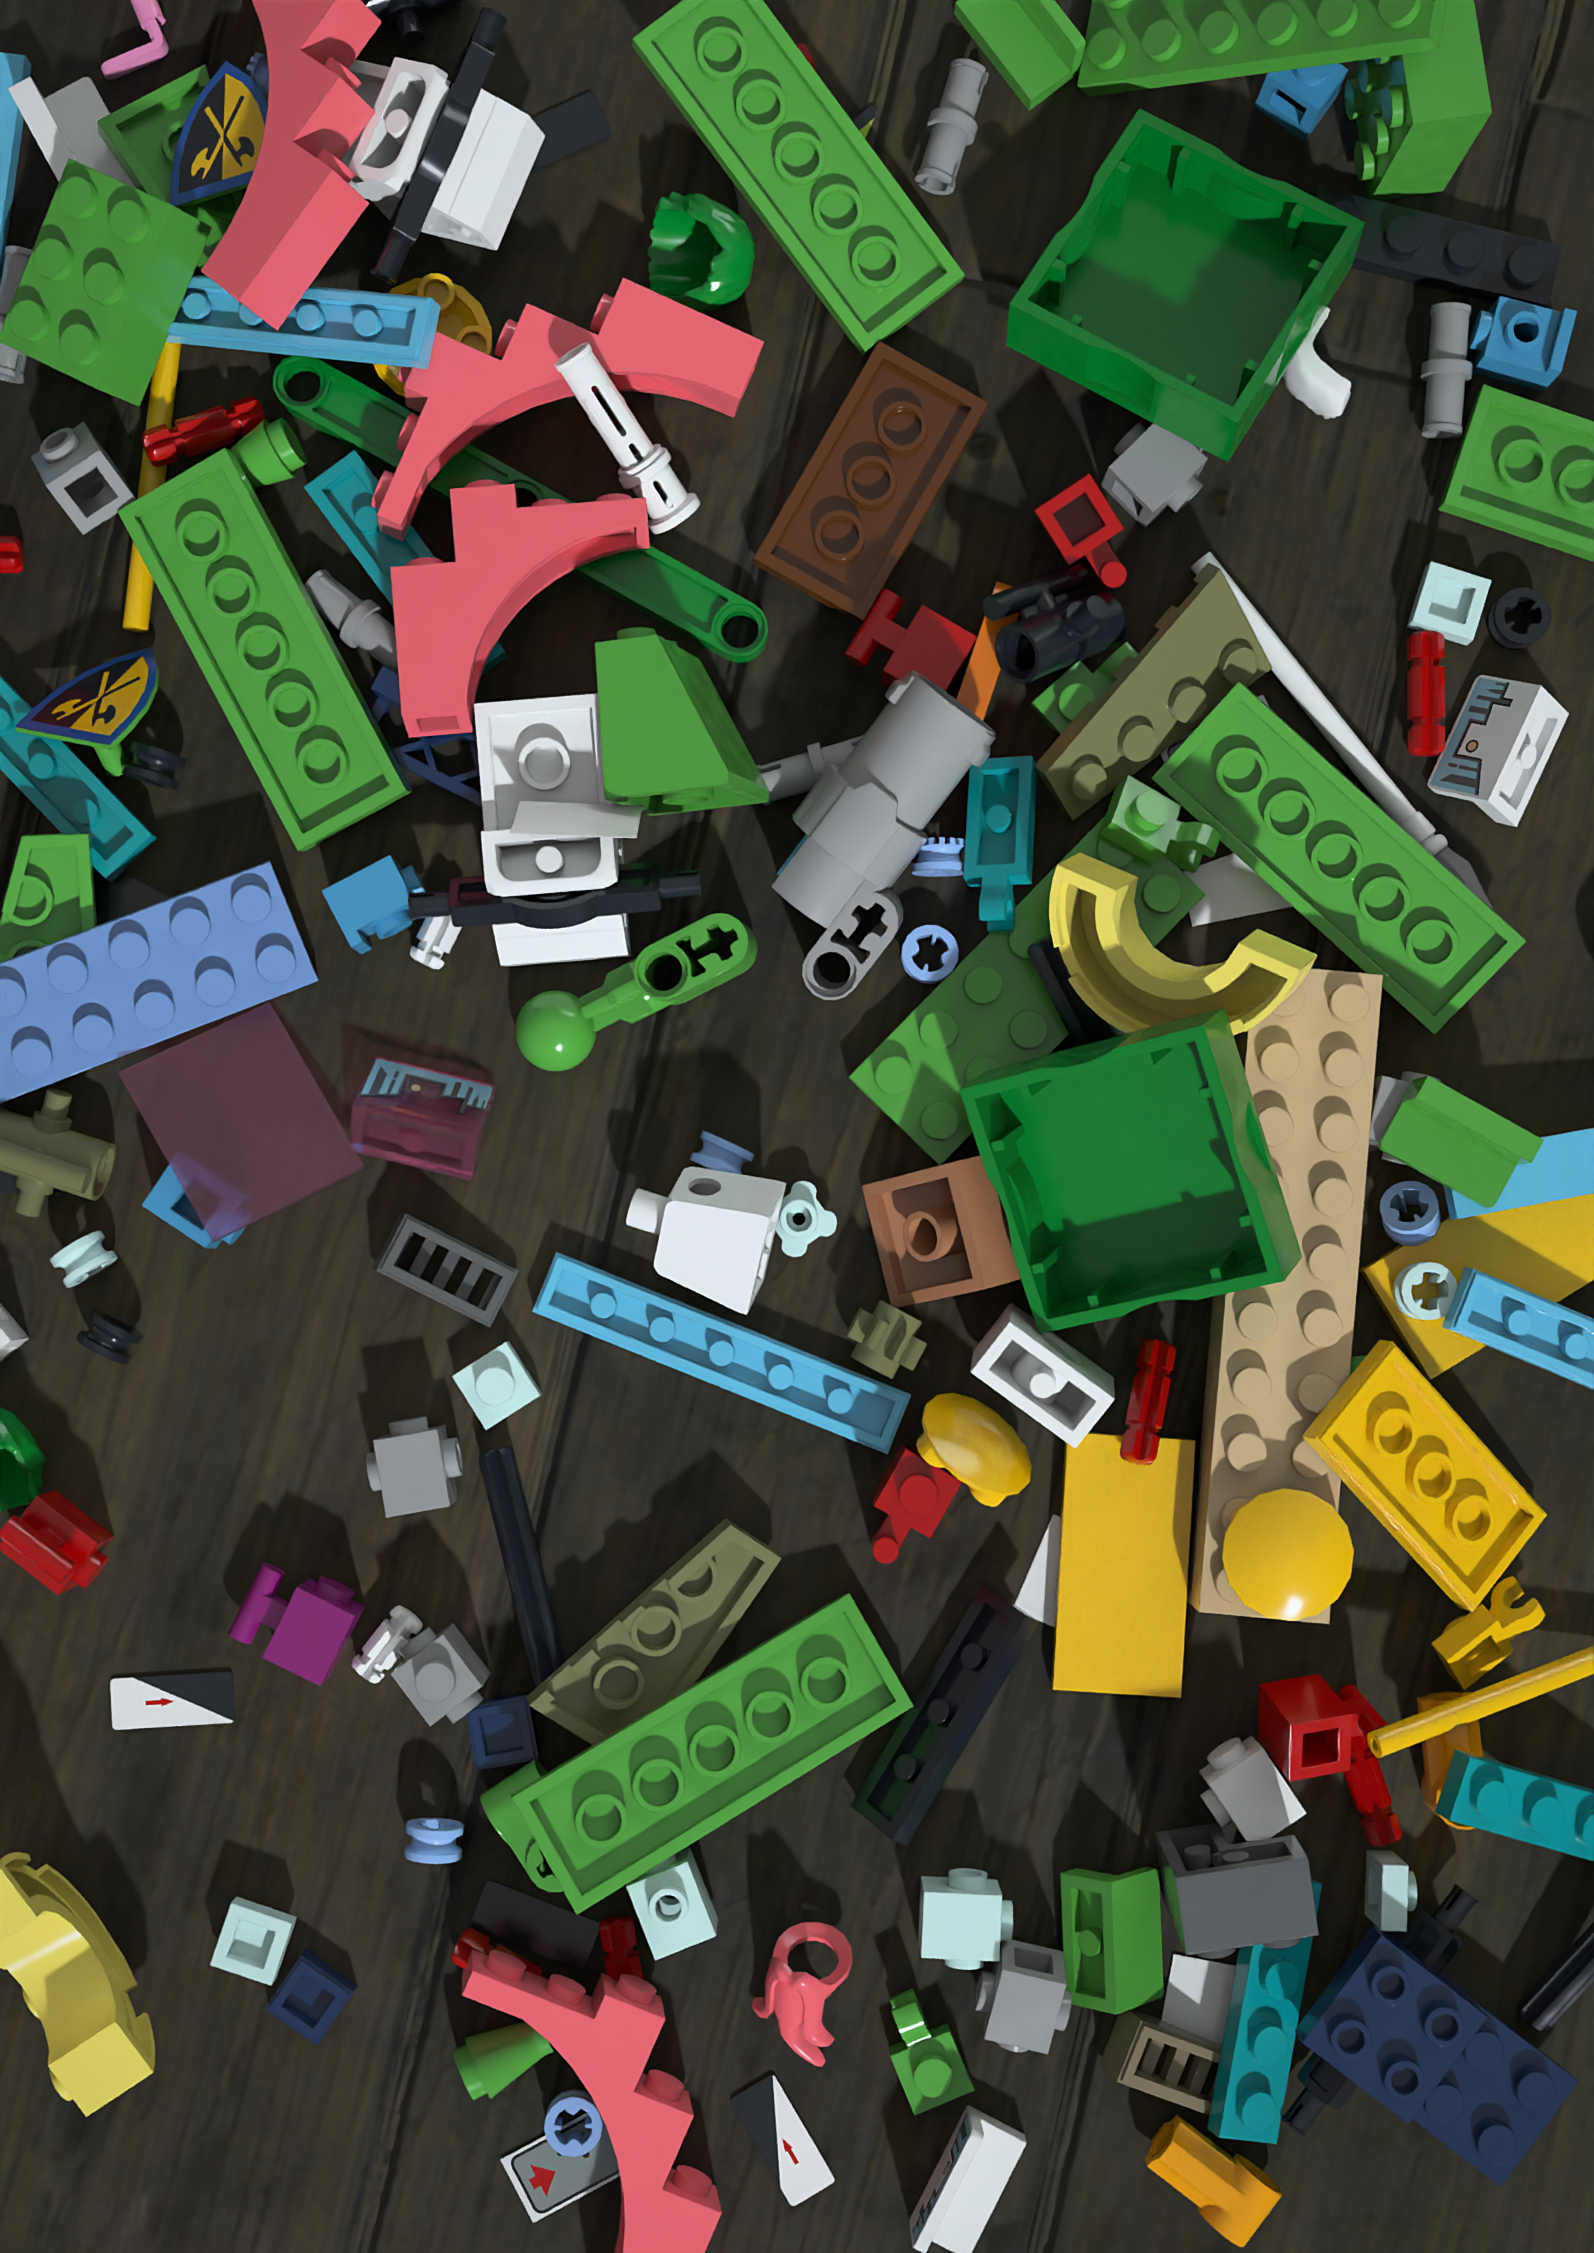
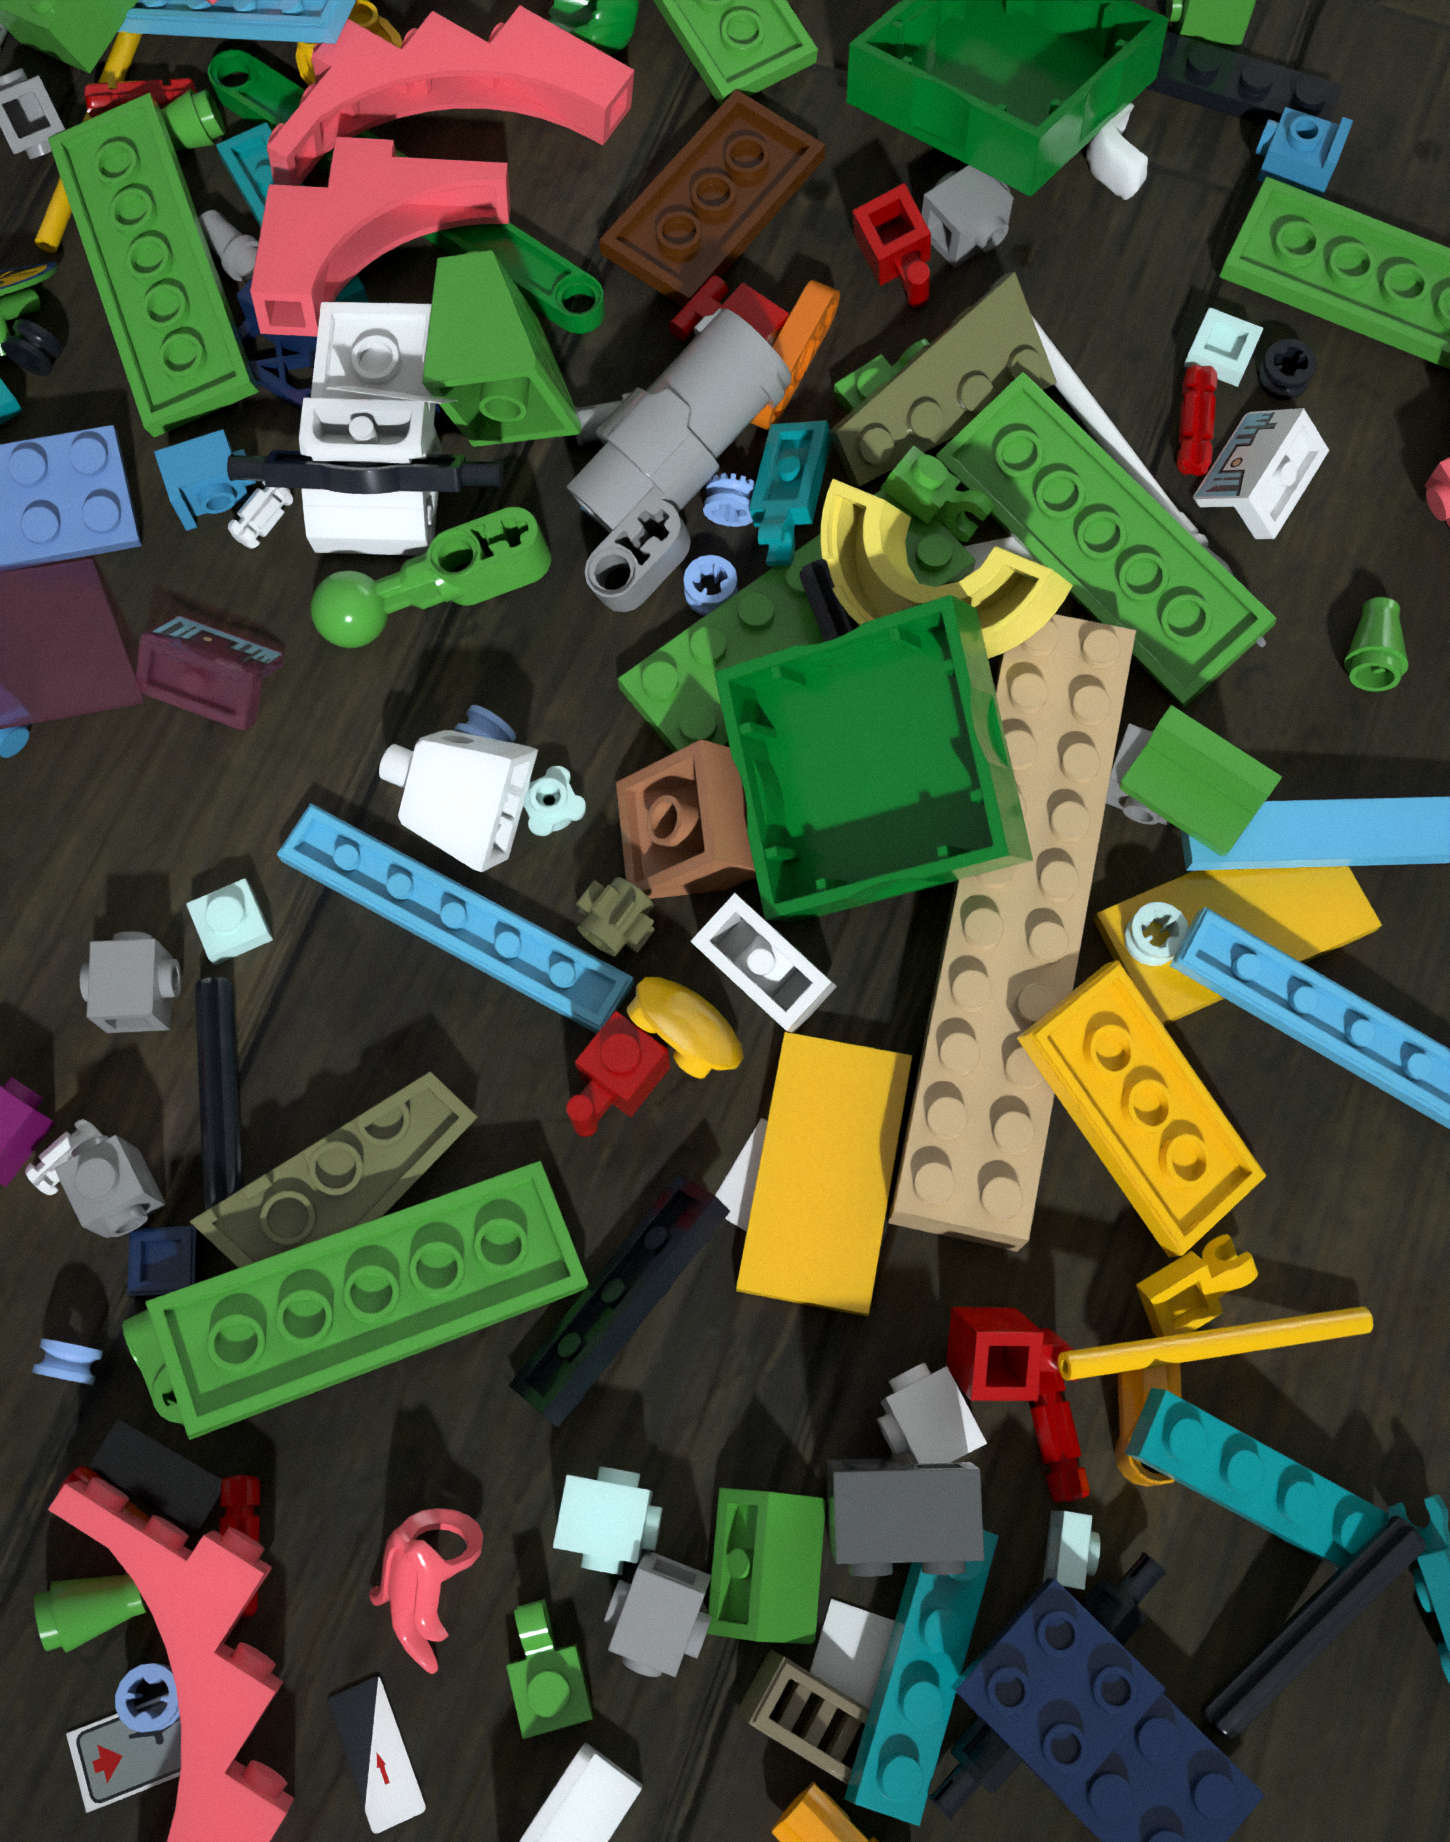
camera: 10 degrees right, 15 degrees down
dark grey slope [372,1211,519,1327] -> none
white pin [554,342,700,534] -> none
light aqua brick [626,1847,718,1960] -> none
black pin [983,563,1126,684] -> none
red axle [1120,1339,1176,1465] -> none
yellow dish [1222,1488,1354,1621] -> none
light blue bush [1380,1181,1441,1246] -> none
light grey pin [1420,302,1473,439] -> none

